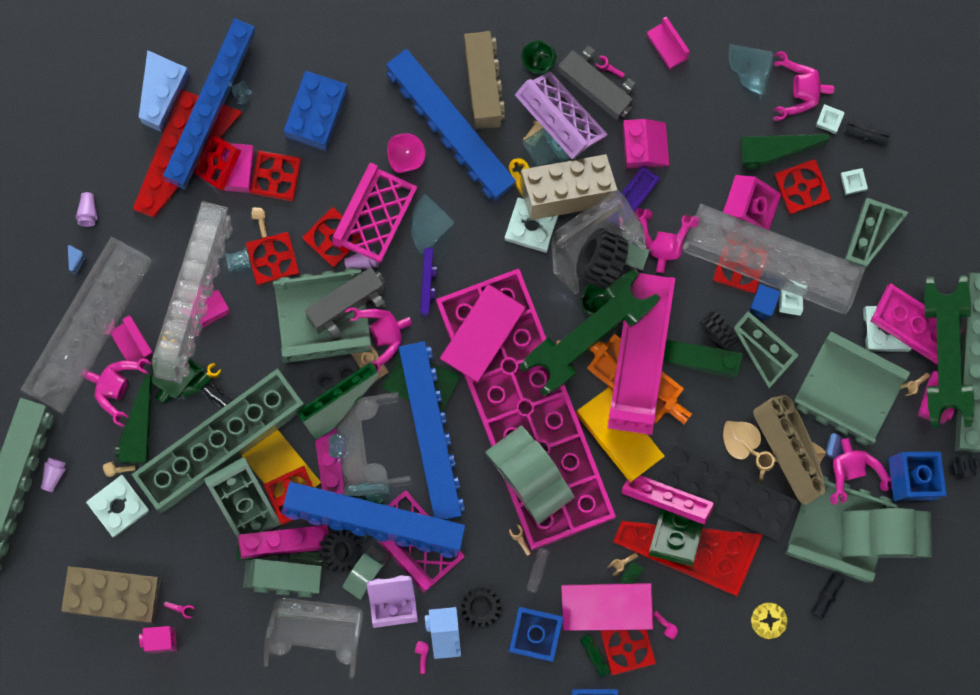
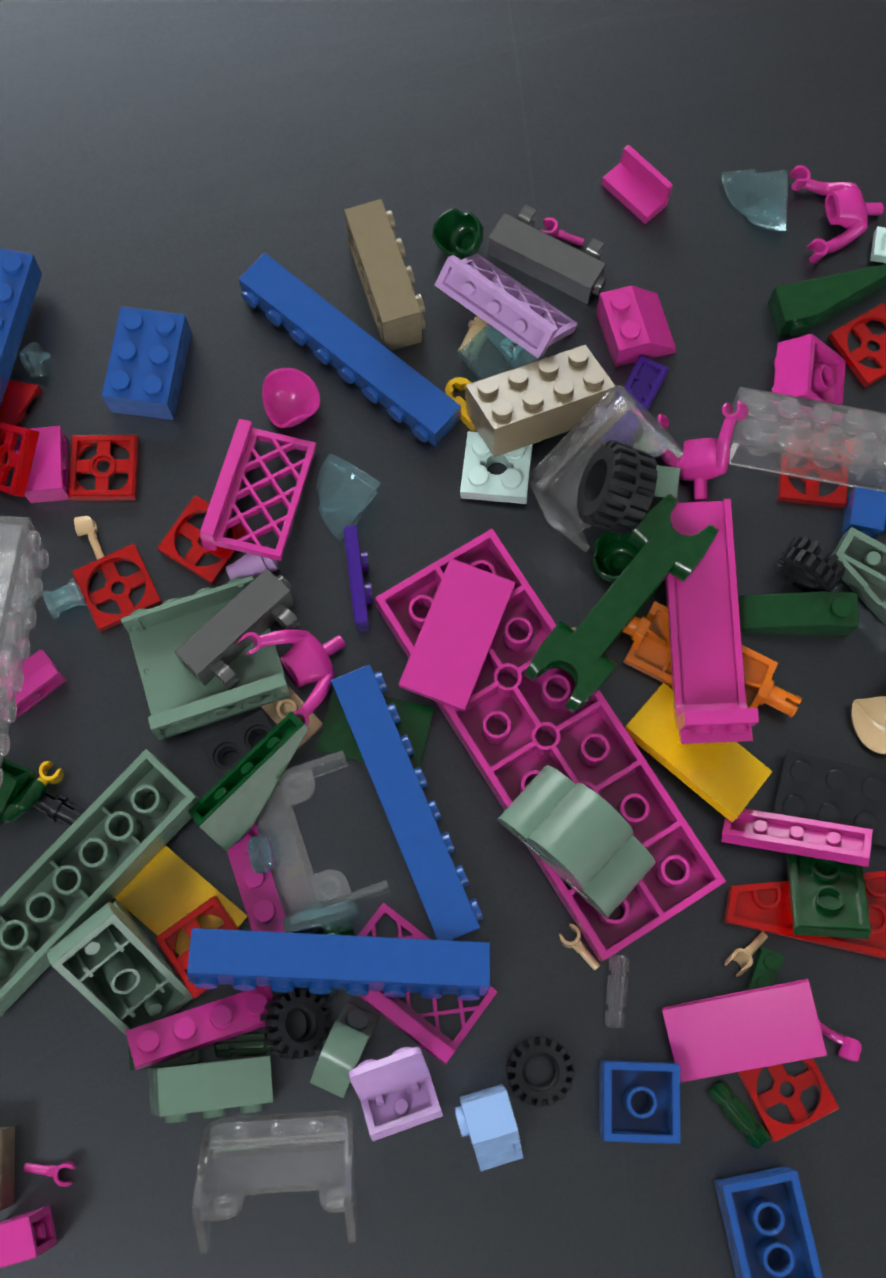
camera: 10 degrees left, 5 degrees down
dark pink hand [415,641,429,674] -> none

